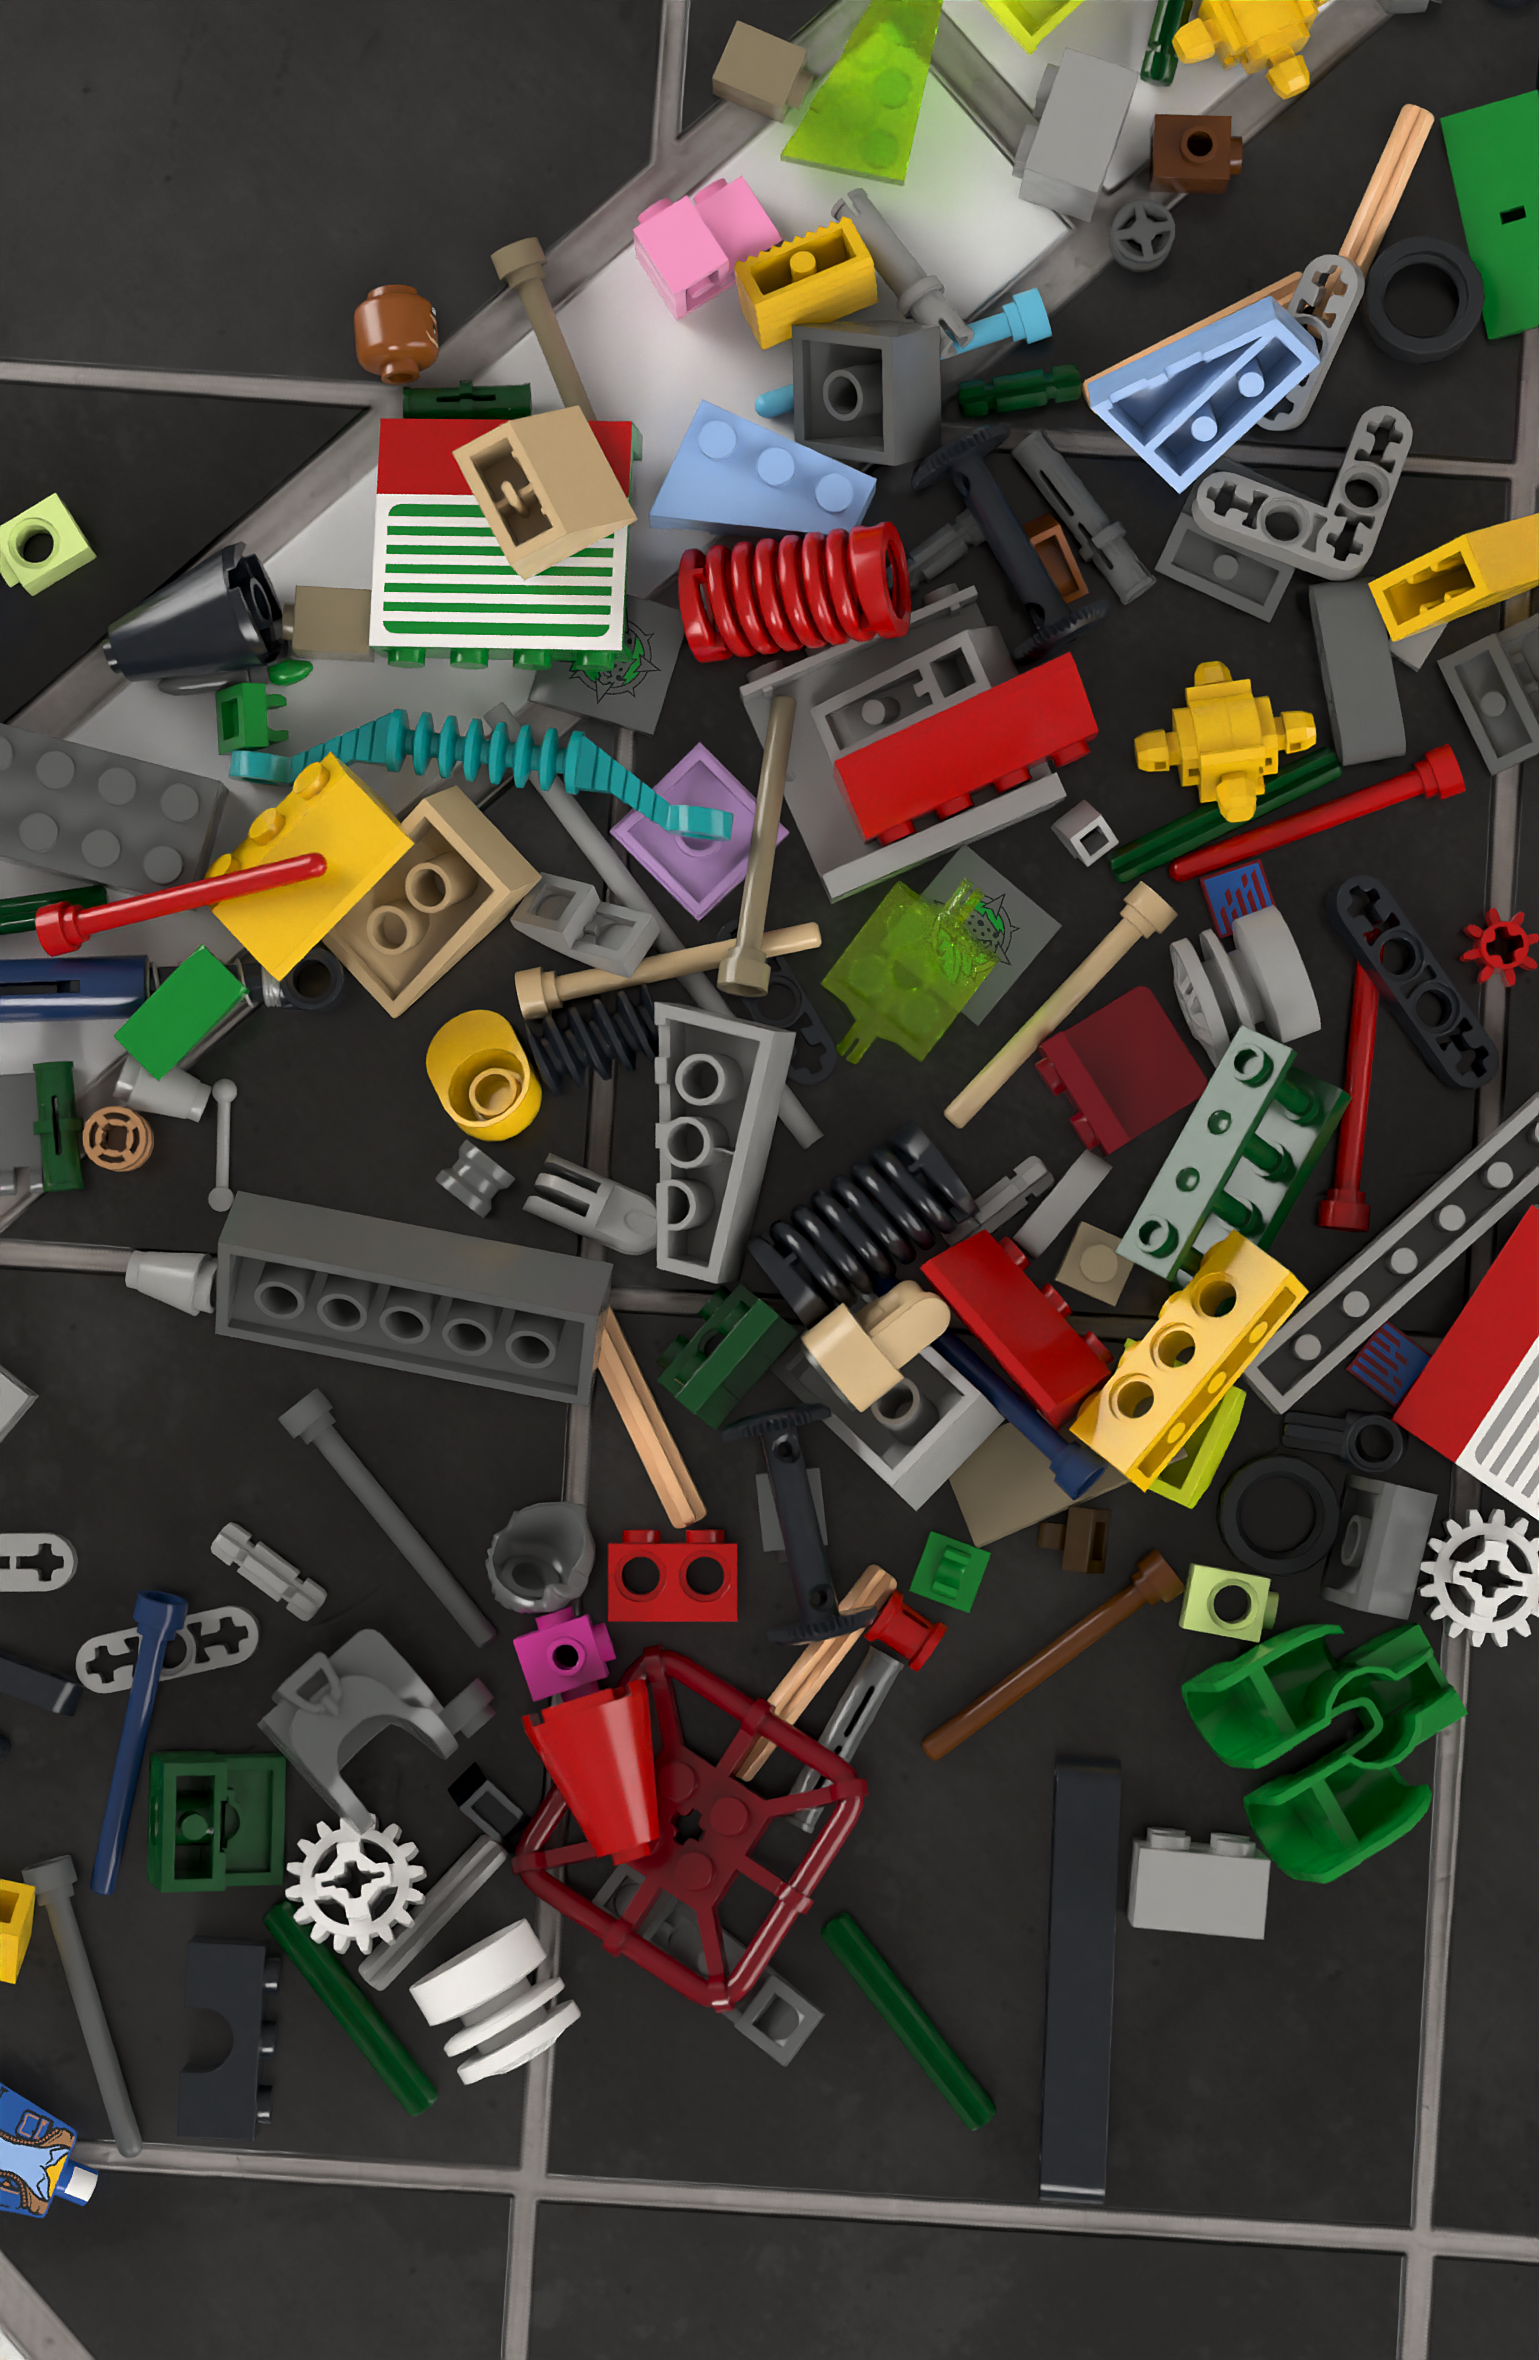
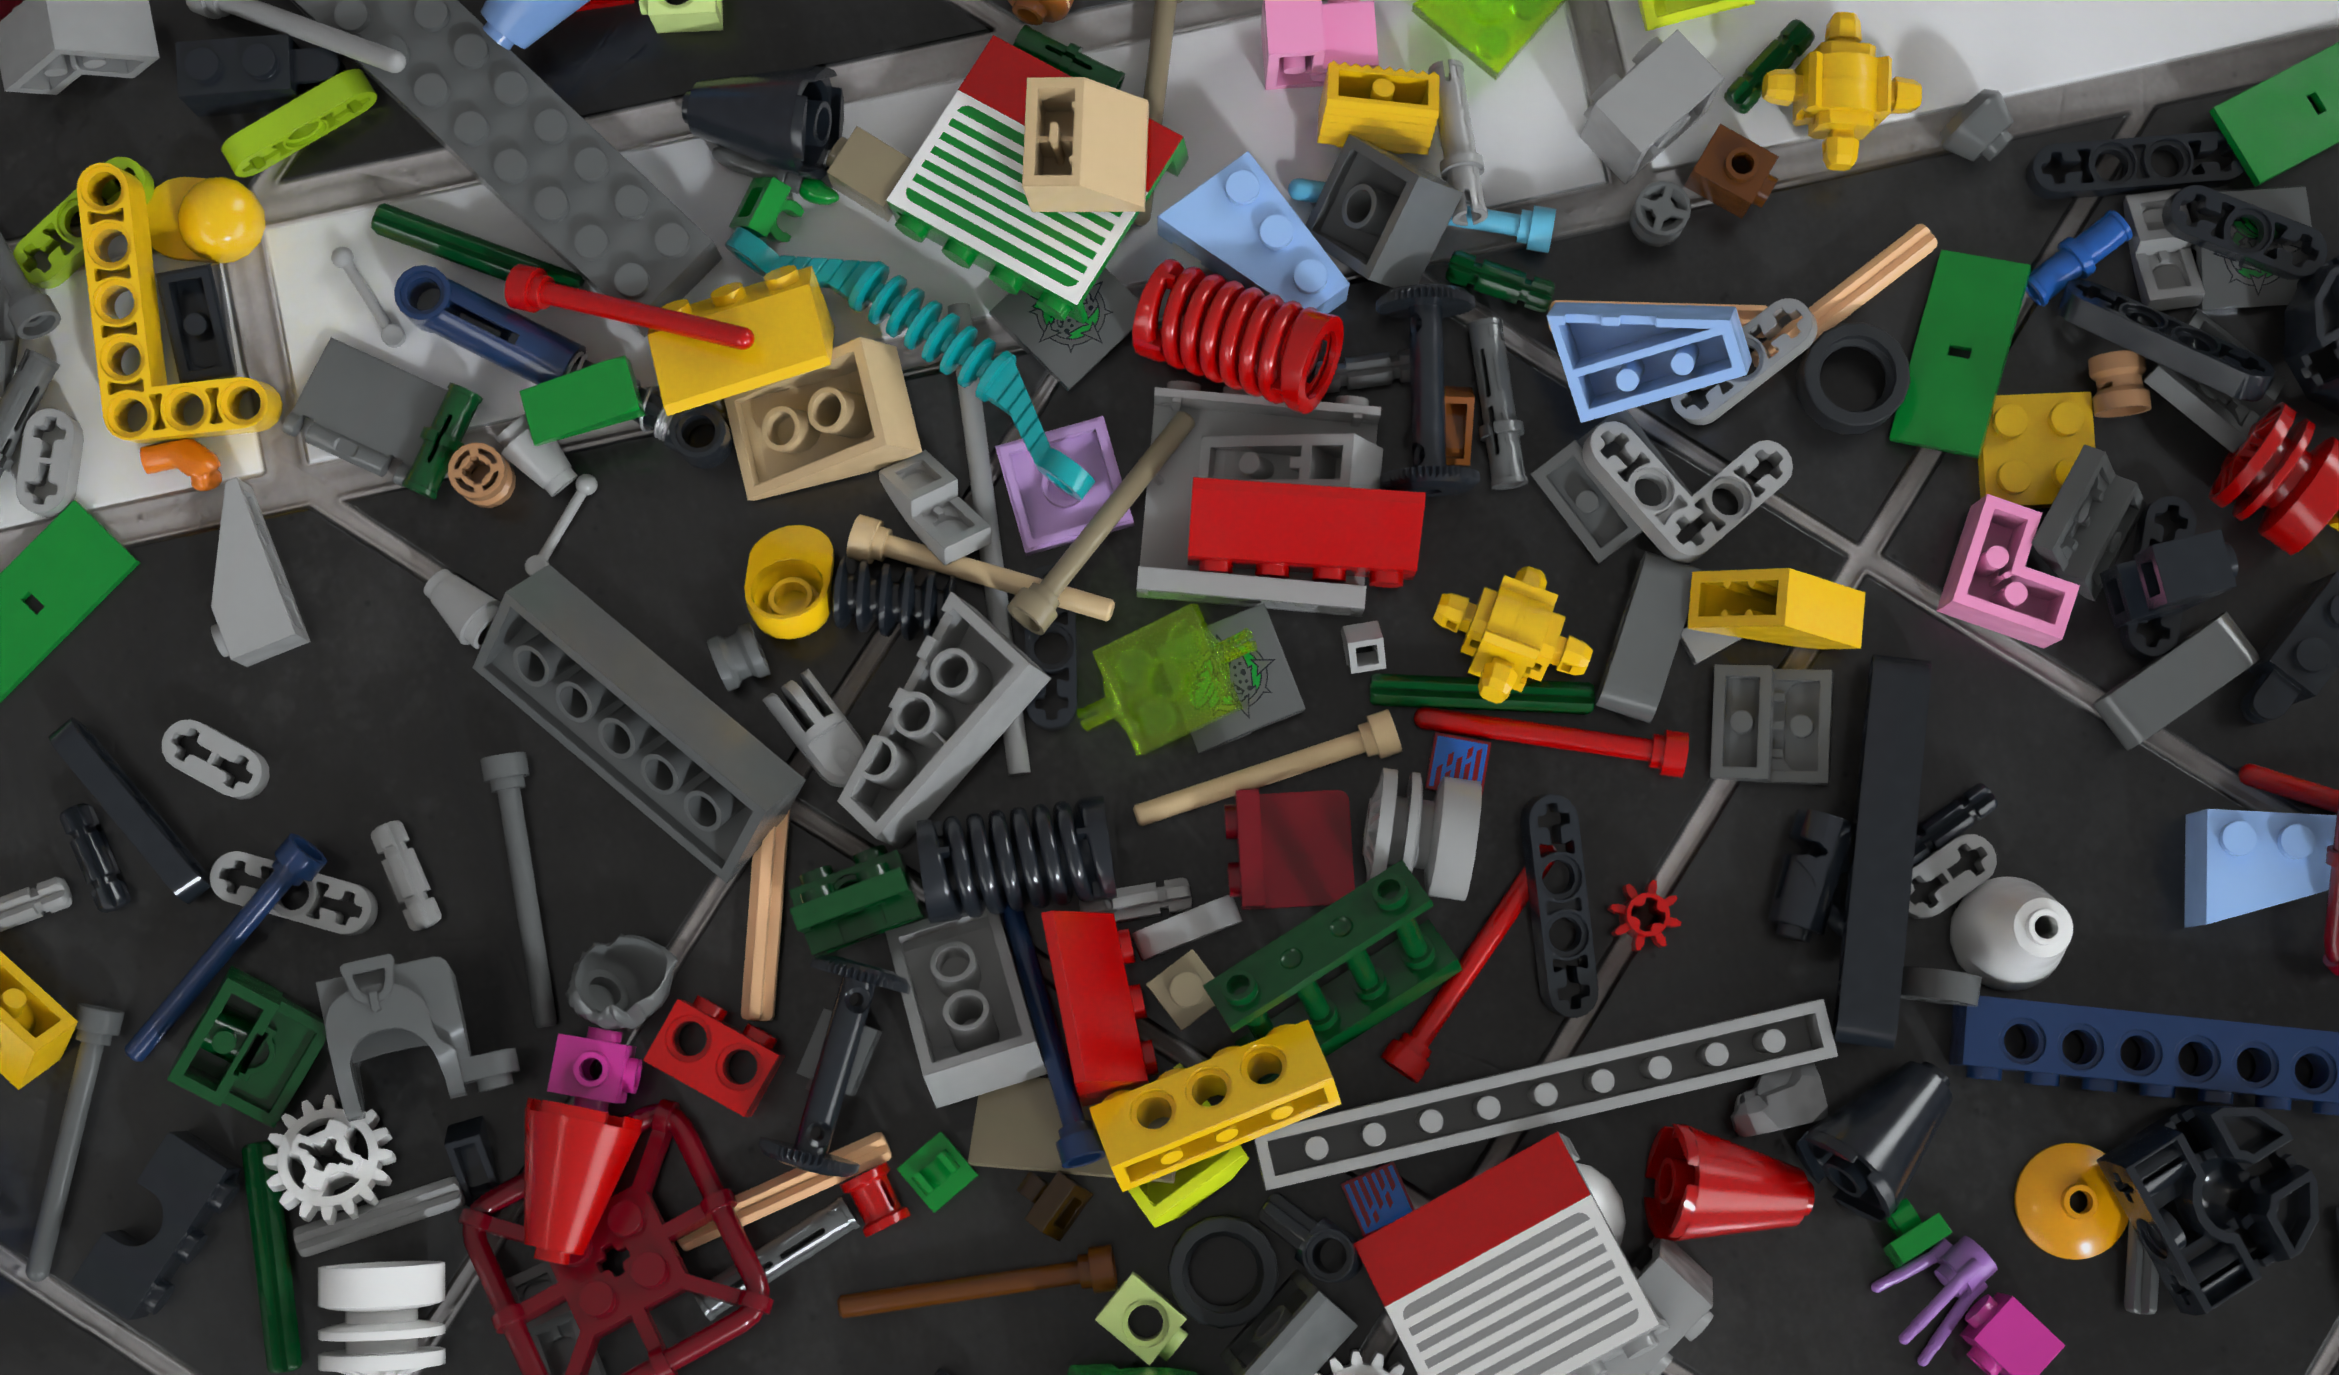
camera: 25 degrees right, 5 degrees down
tan piece [800,1280,950,1412] -> none

